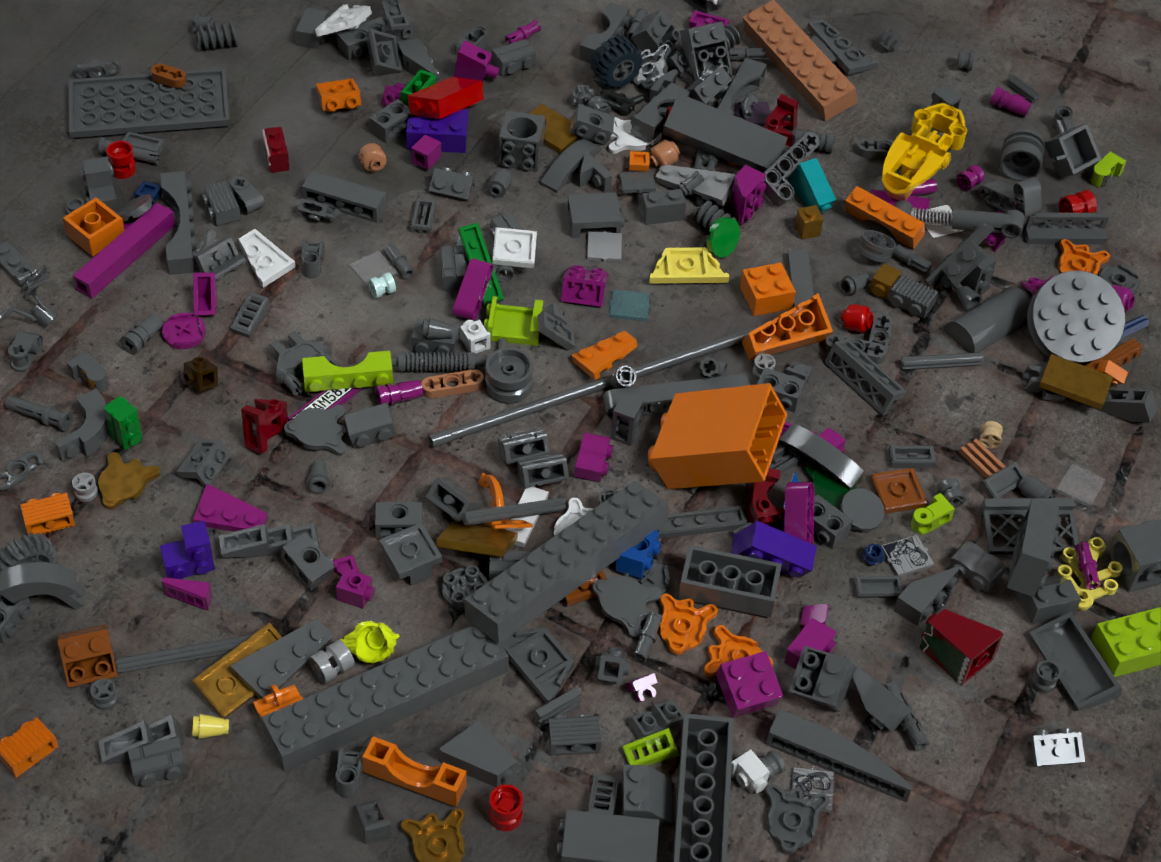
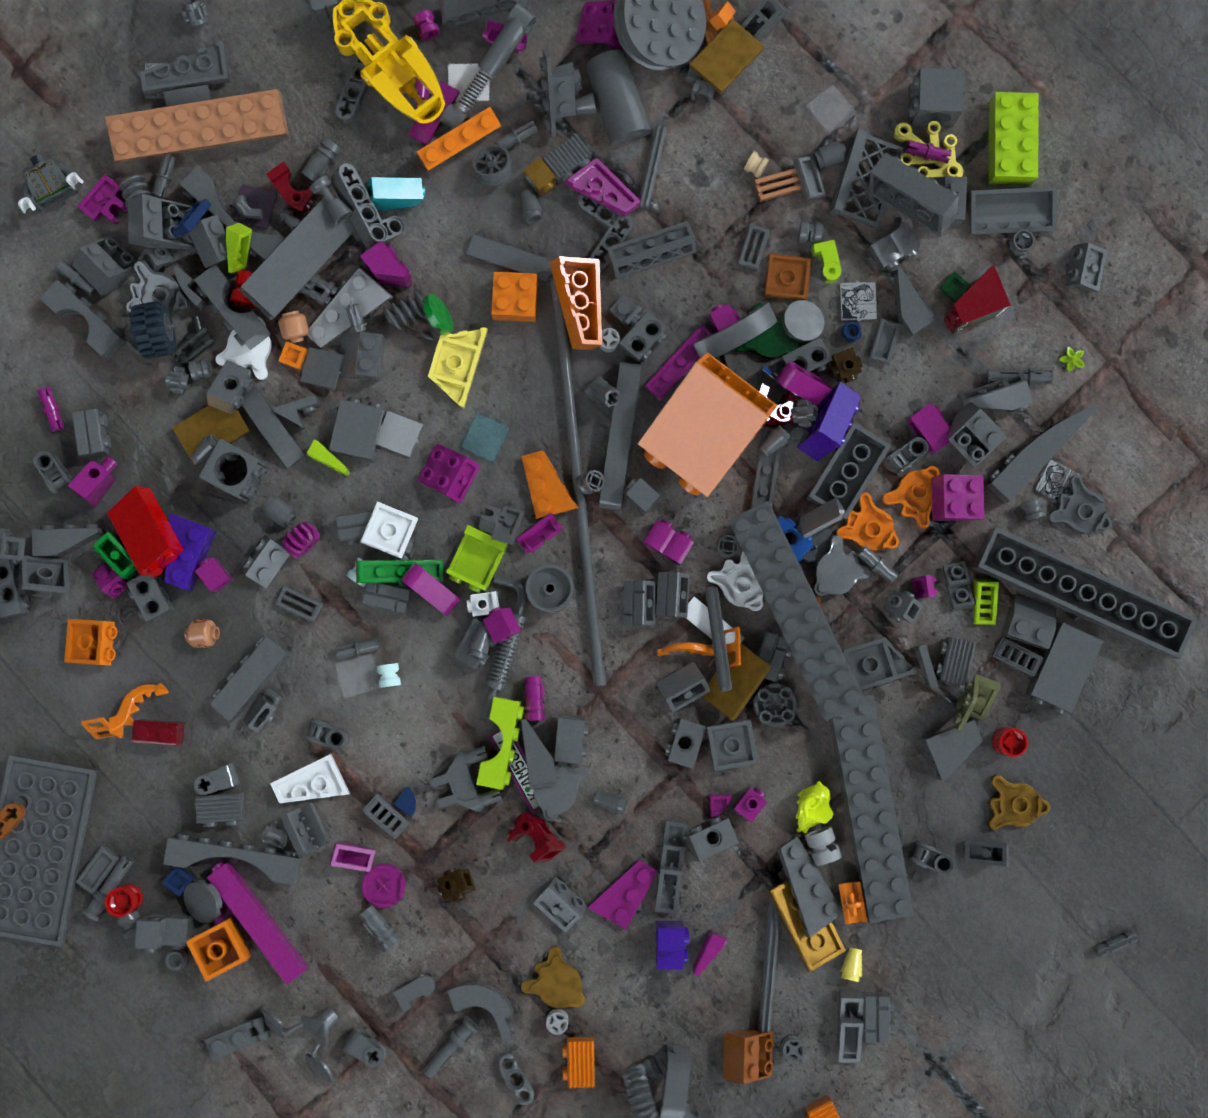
camera: 70 degrees left, 35 degrees up
green brick [104,396,143,450] -> none
orange arch [362,736,467,807] -> none
nougat beam [421,369,484,399] -> none
white brick [731,750,770,794] -> none
pearl gold brick [794,205,824,240] -> none
magenta slope [800,604,829,628] -> none
red head [841,304,874,333] -> none
none -> orange piece [81,683,169,739]
none -> dark blue tile [172,199,212,237]
none -> lime slope [226,223,252,273]
none -> magenta gear [282,521,320,558]
none -> lime slope [307,439,350,476]
none -> dark grey piece [310,176,353,225]
none -> dark blue tile [394,786,416,817]
none -> magenta brick [483,607,521,643]
none -> magenta hinge [516,513,562,554]
none -> dark grey slope [521,719,560,789]
none -> magenta wing [565,158,641,217]
none -> dark grey cone [759,425,791,457]
none -> dark grey gear [792,400,818,427]
none -> dark grey slope [800,498,845,538]
none -> dark brown brick [829,347,863,384]
none -> dark grey piece [885,437,928,476]
none -> olive bracket [954,674,1001,732]
none -> lime plant [1059,346,1085,372]

